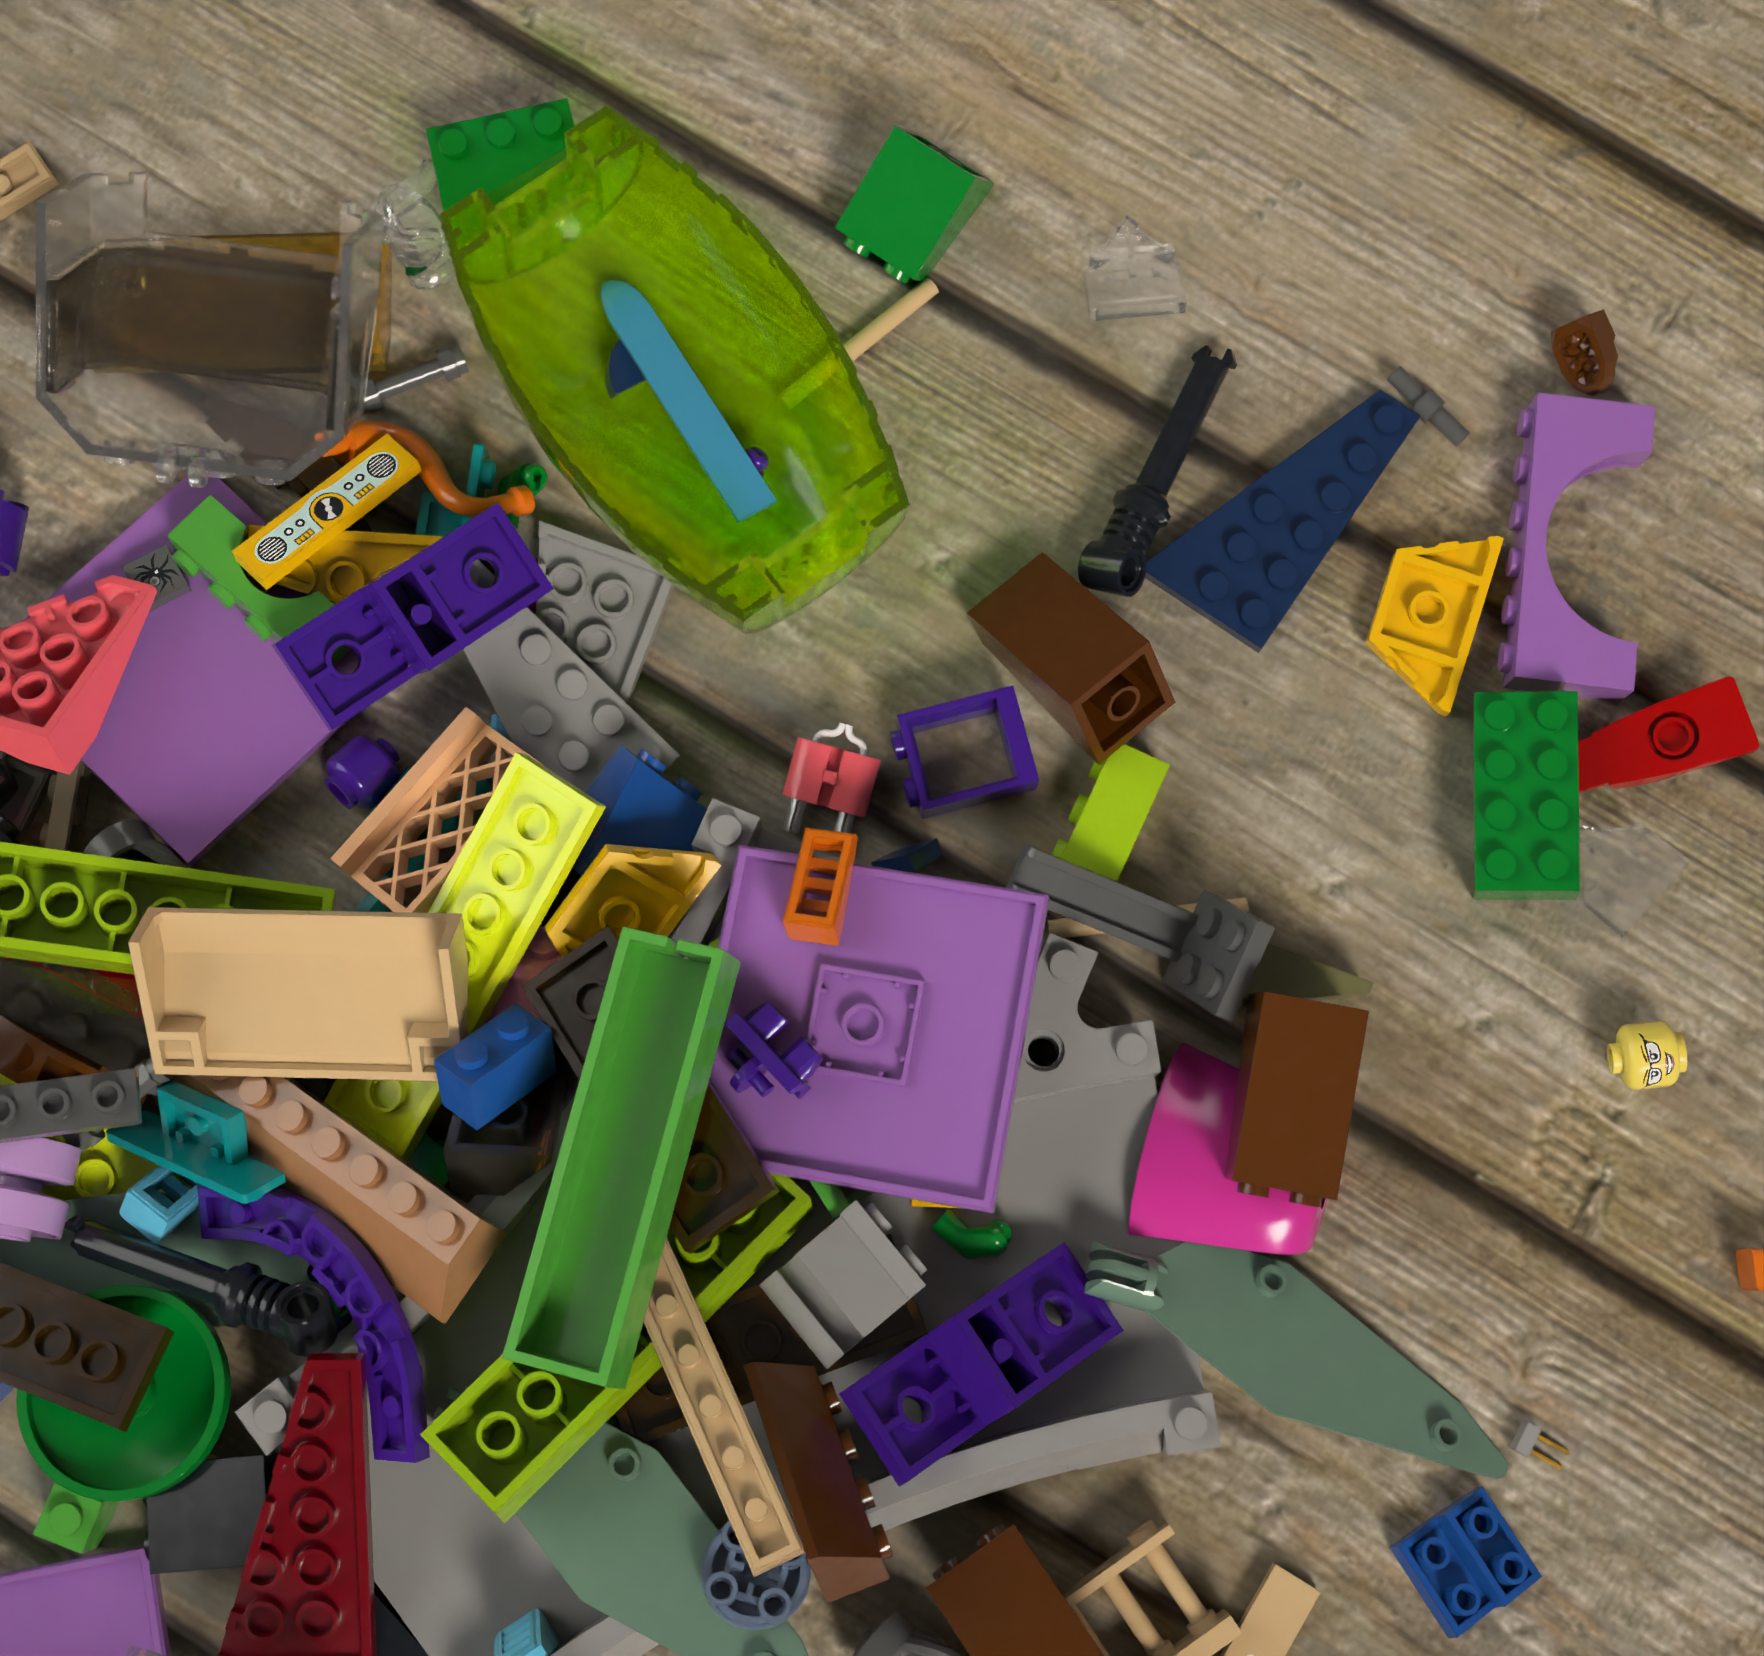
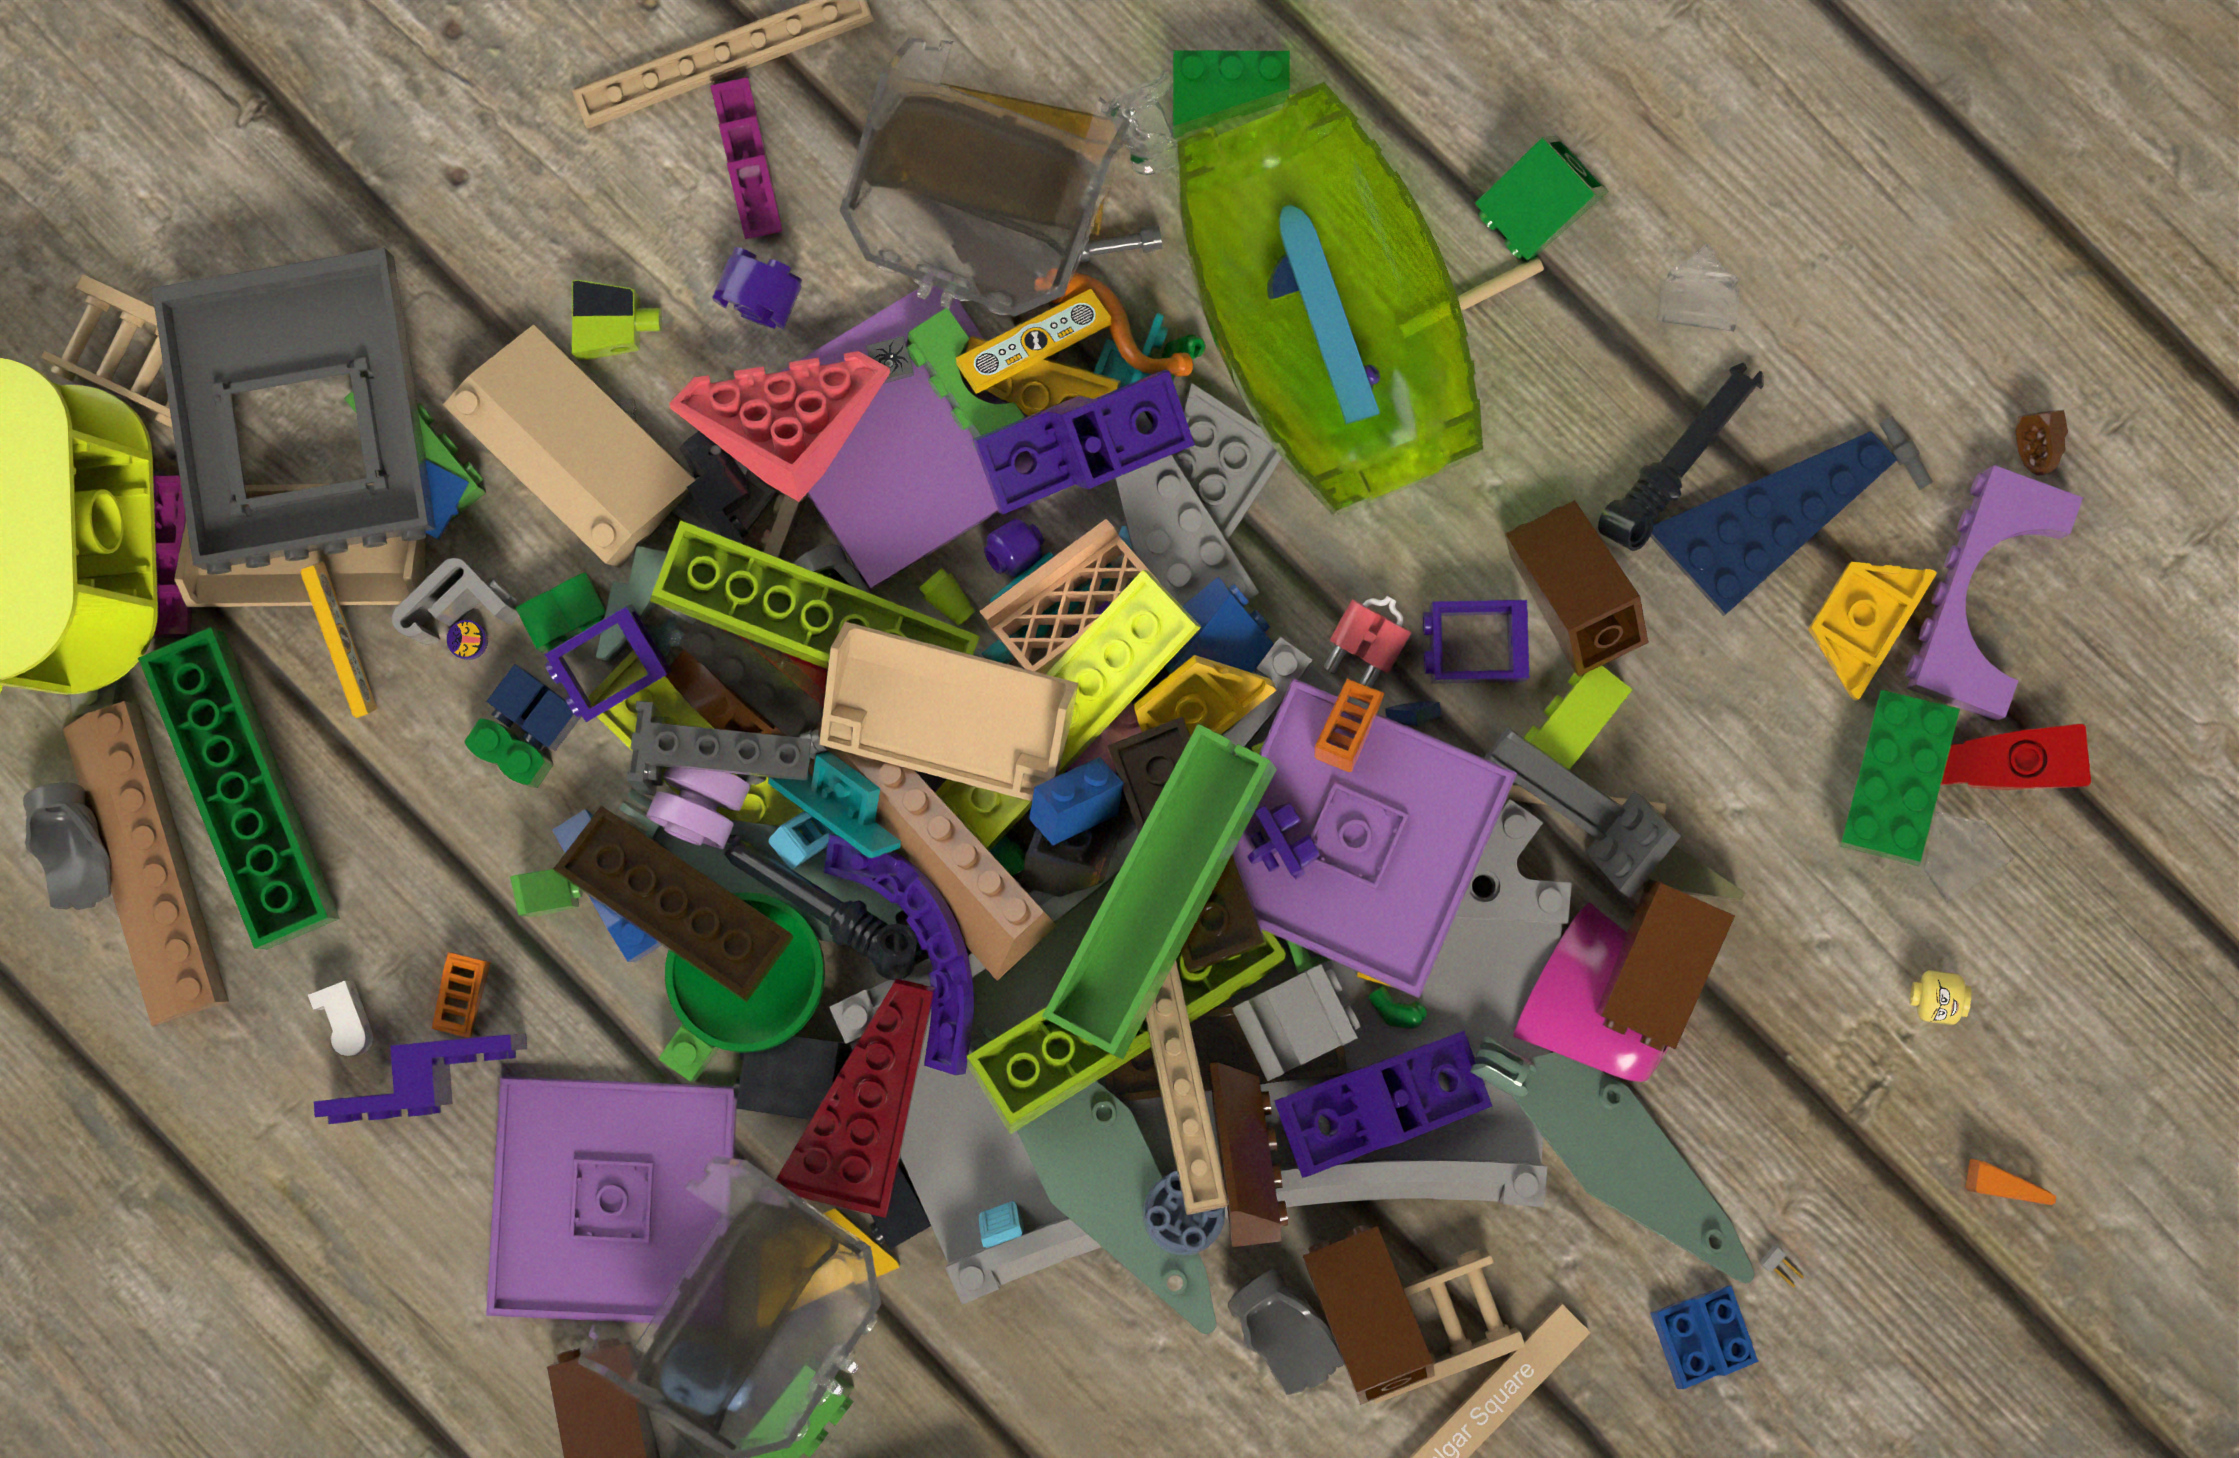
camera: 20 degrees right, 5 degrees up
none -> lime cone [919,567,975,626]

